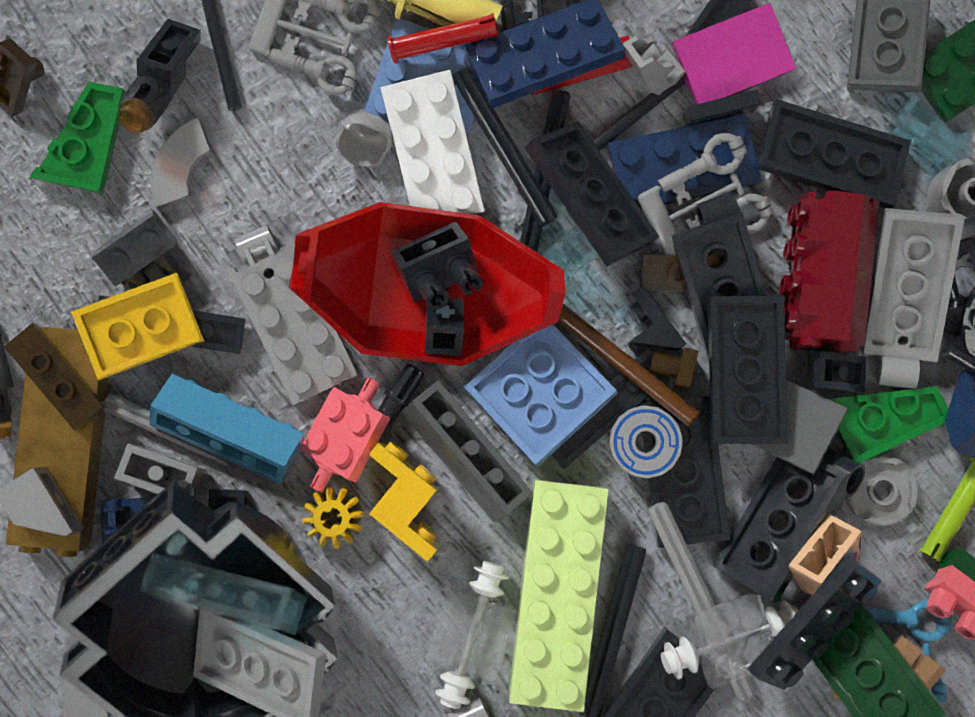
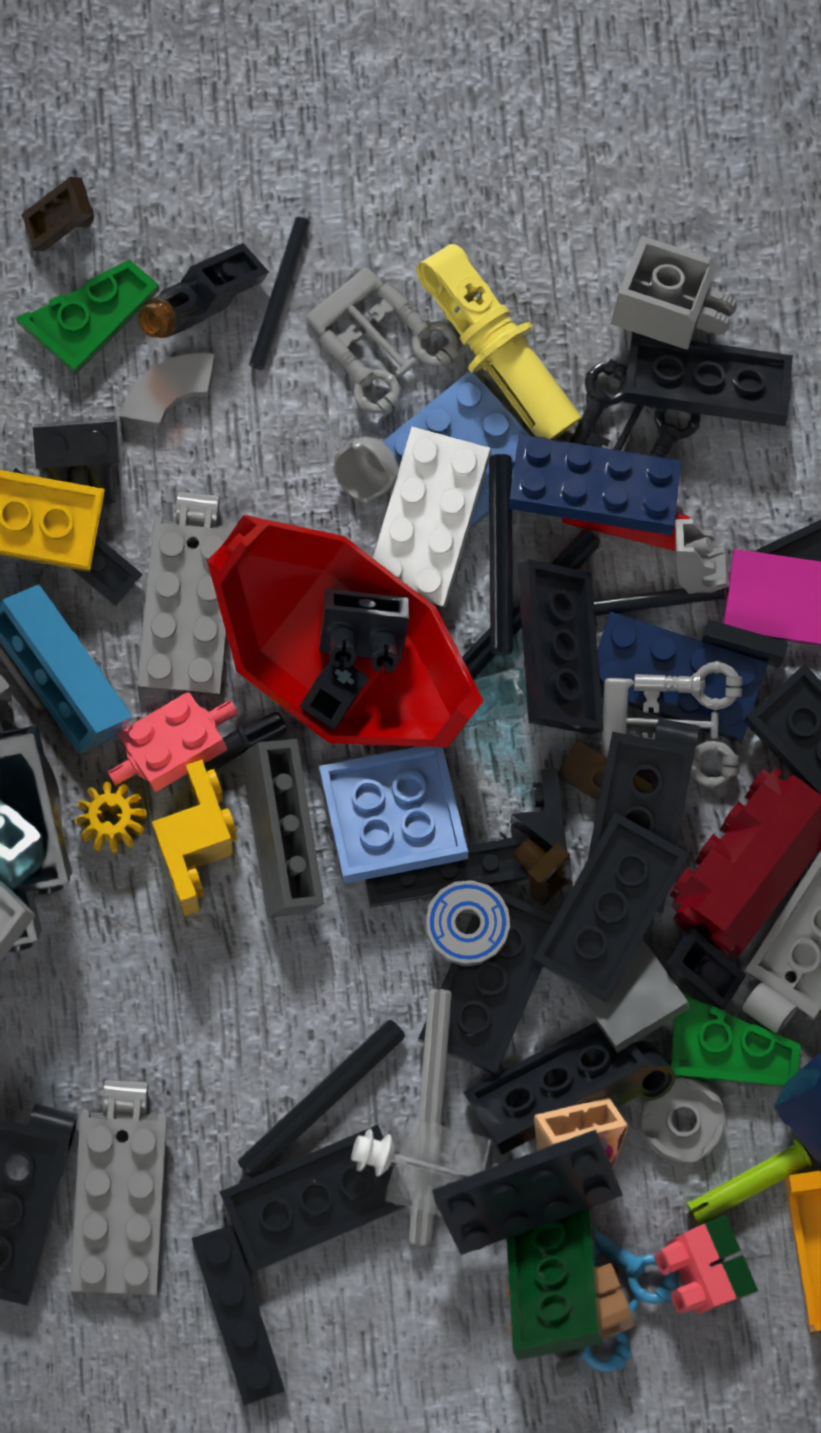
camera: 30 degrees right, 10 degrees down
red pin [388,13,499,64] -> none
clear plate [426,561,518,709] -> none
yellowish green brick [509,479,608,712] -> none
reddish brown piece [558,303,700,427] -> none

